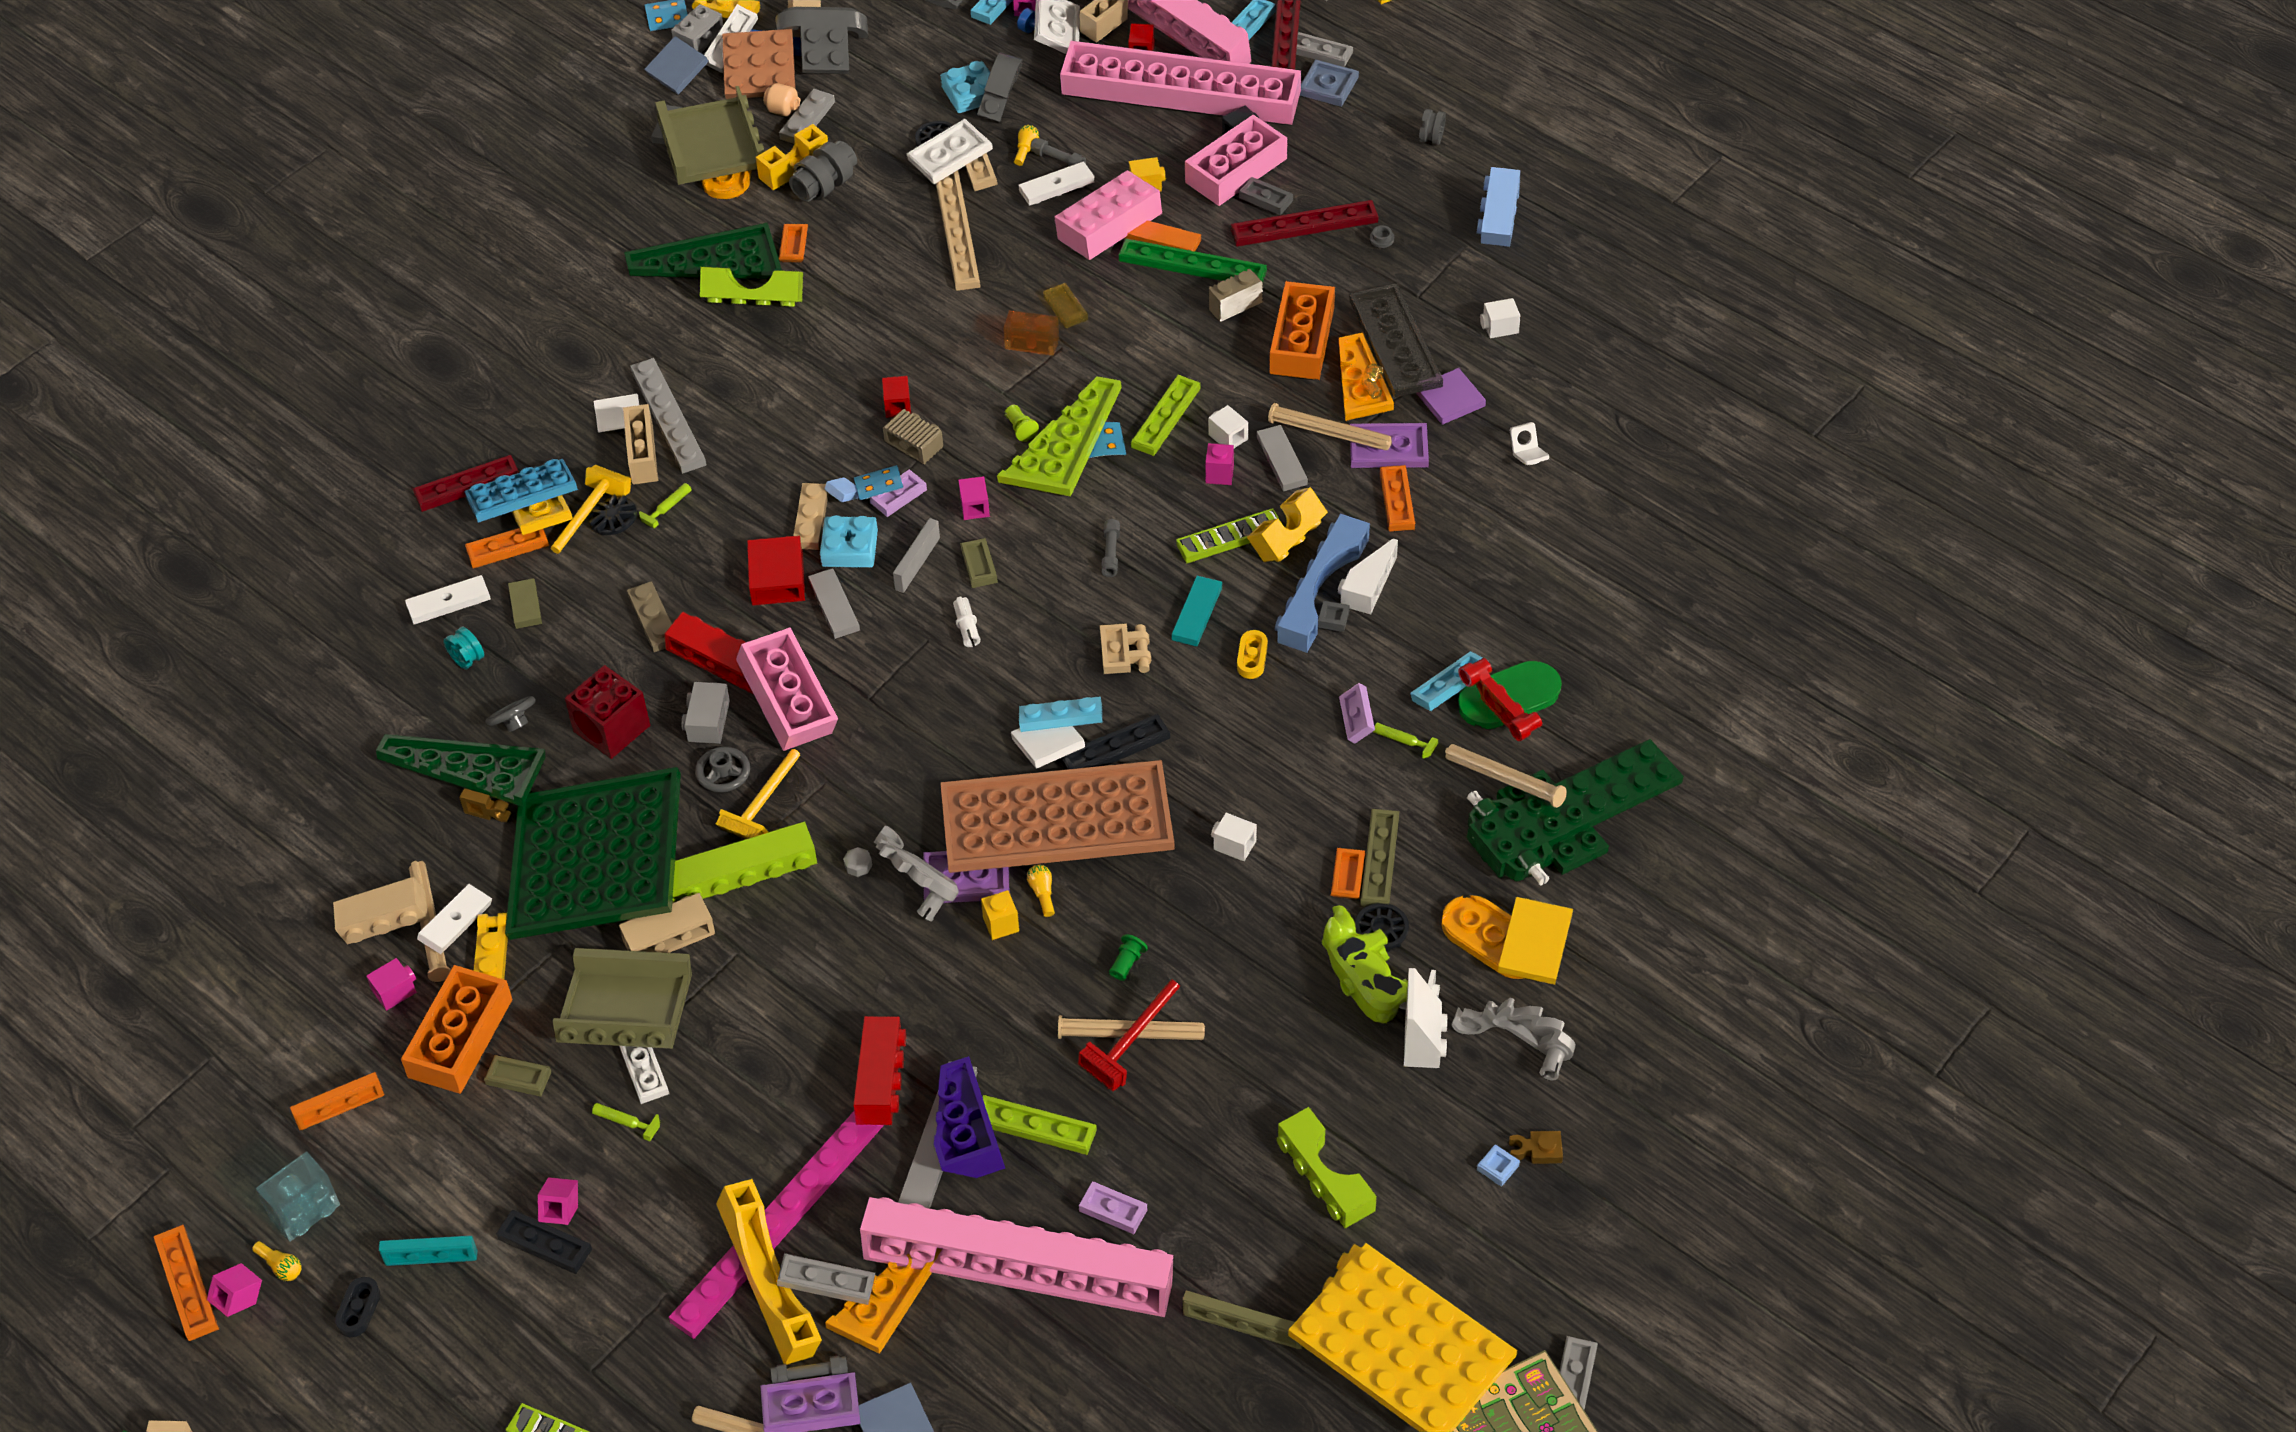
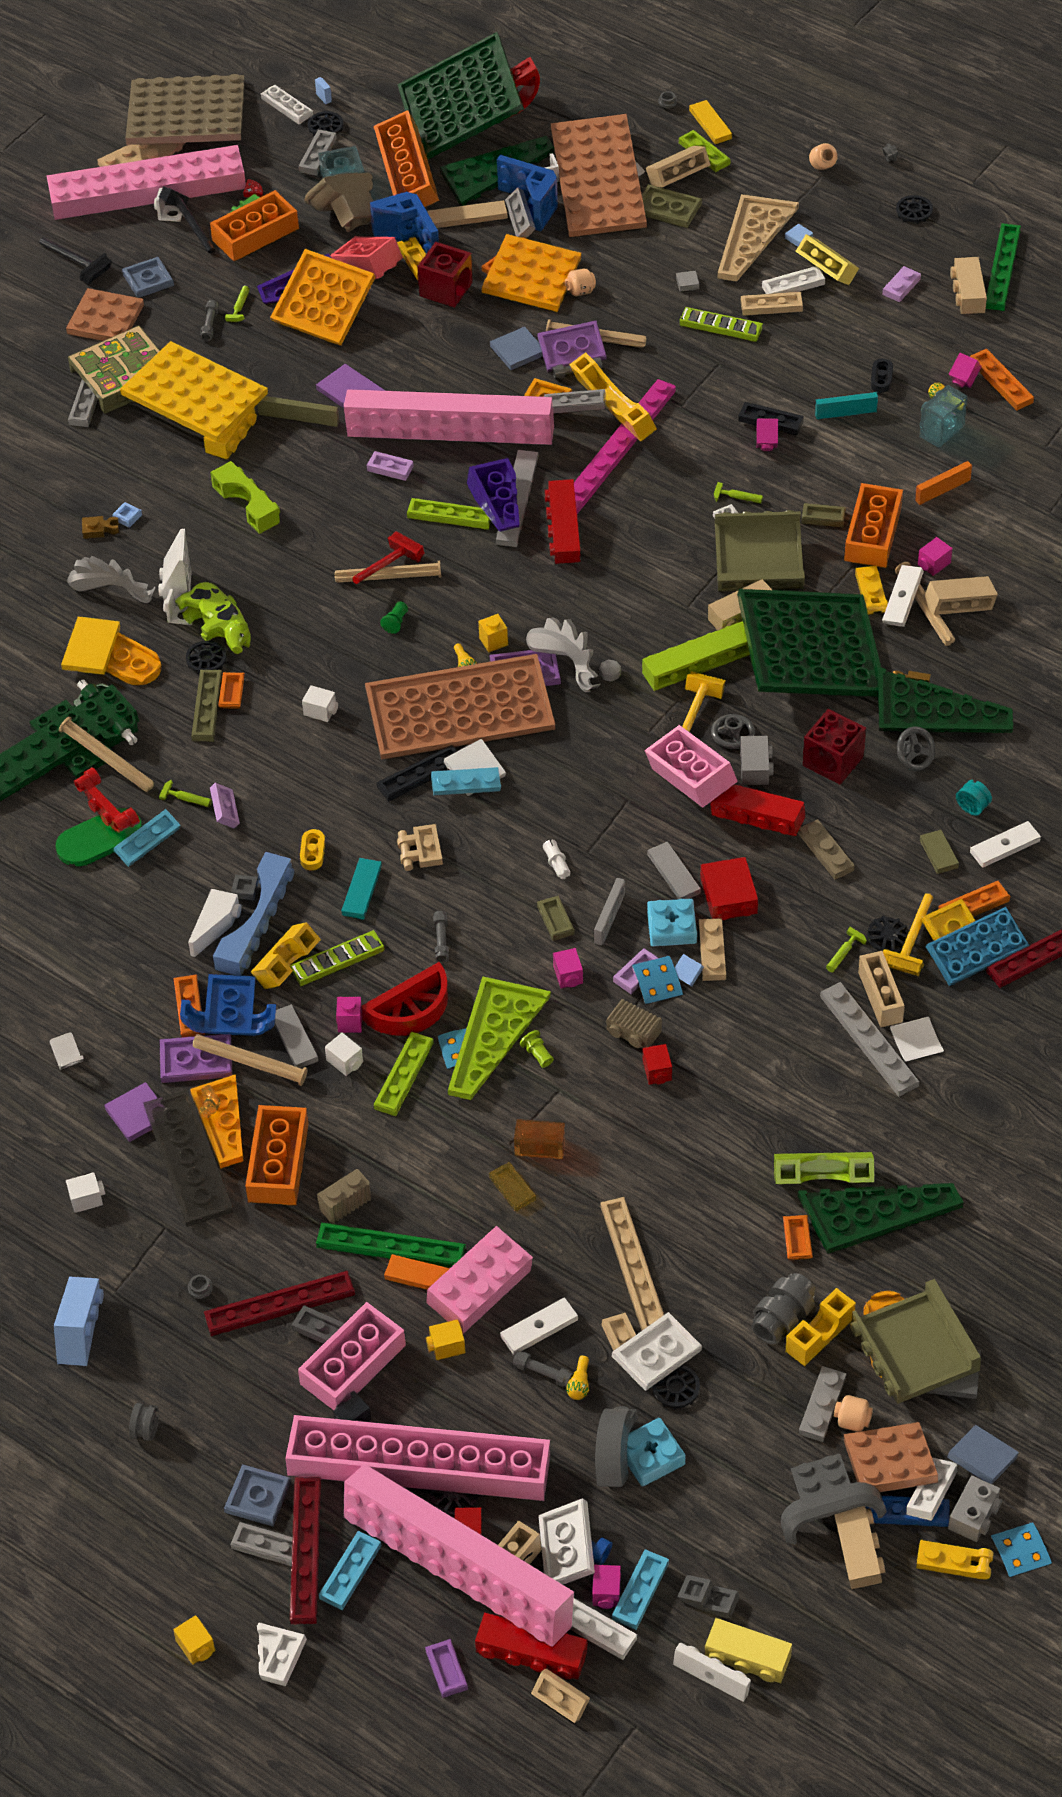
camera: 175 degrees right, 0 degrees up
none -> blue piece [180,974,276,1036]
none -> medium lavender tile [316,364,385,408]
none -> red window [361,962,448,1036]

